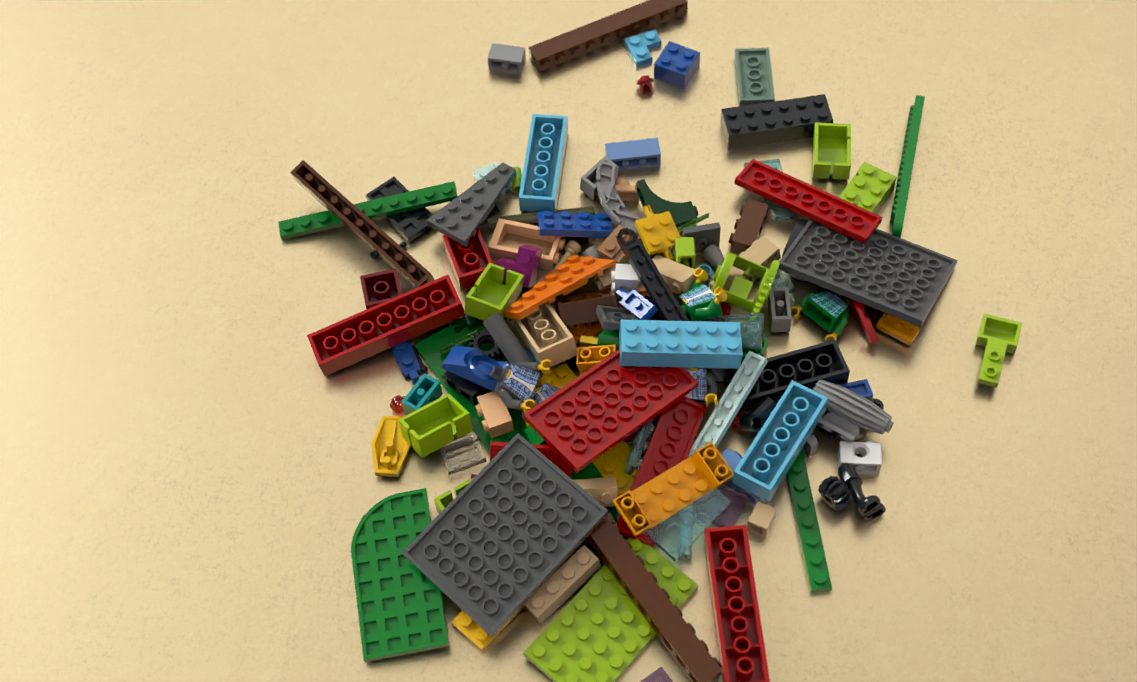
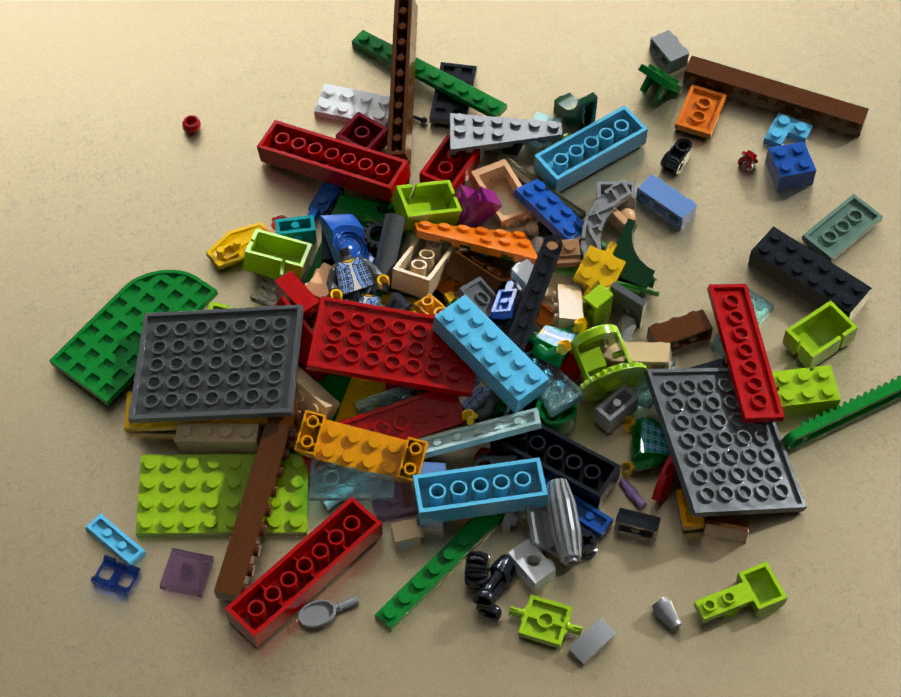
camera: 45 degrees right, 0 degrees up
none -> red plate [182,115,201,133]
none -> red brick [275,271,320,328]
none -> light grey piece [298,596,359,628]
none -> white plate [314,84,390,127]
none -> sand blue tile [386,292,413,311]
none -> lime plate [508,594,583,649]
none -> dark green arch [554,92,598,134]
none -> light grey slope [568,618,617,664]
none -> black panel [614,508,661,541]
none -> lavender piece [619,476,647,509]
none -> green plate [638,63,683,102]
none -> light grey cone [652,597,682,631]
none -> black piece [660,138,692,174]
none -> orange plate [674,84,727,139]
none -> reddish brown panel [703,516,749,543]

